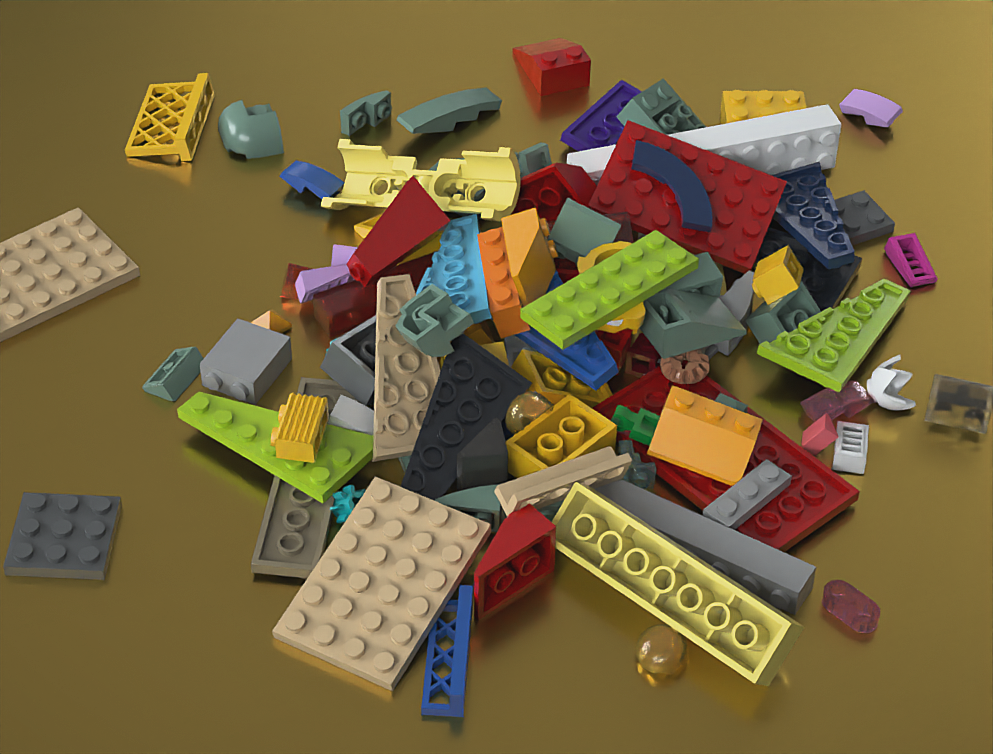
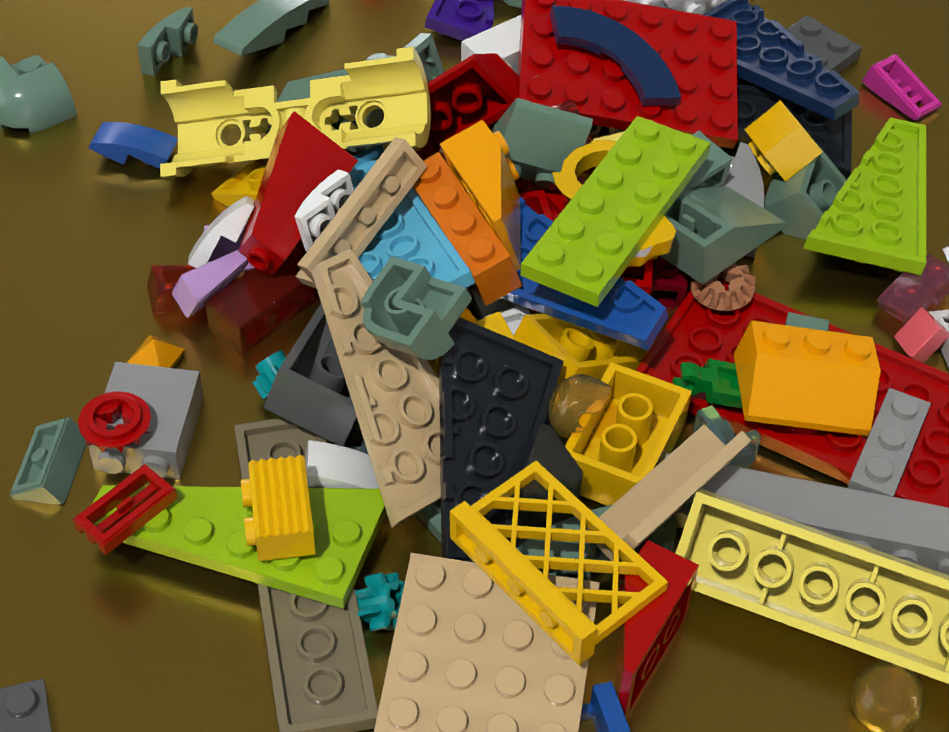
camera: 20 degrees left, 5 degrees up
none -> red tile [73,464,177,555]
none -> red gear [78,391,151,453]
none -> white slope [188,196,254,268]
none -> tan fence [295,137,427,289]
none -> white slope [295,169,354,252]
none -> yellow fence [450,461,668,666]

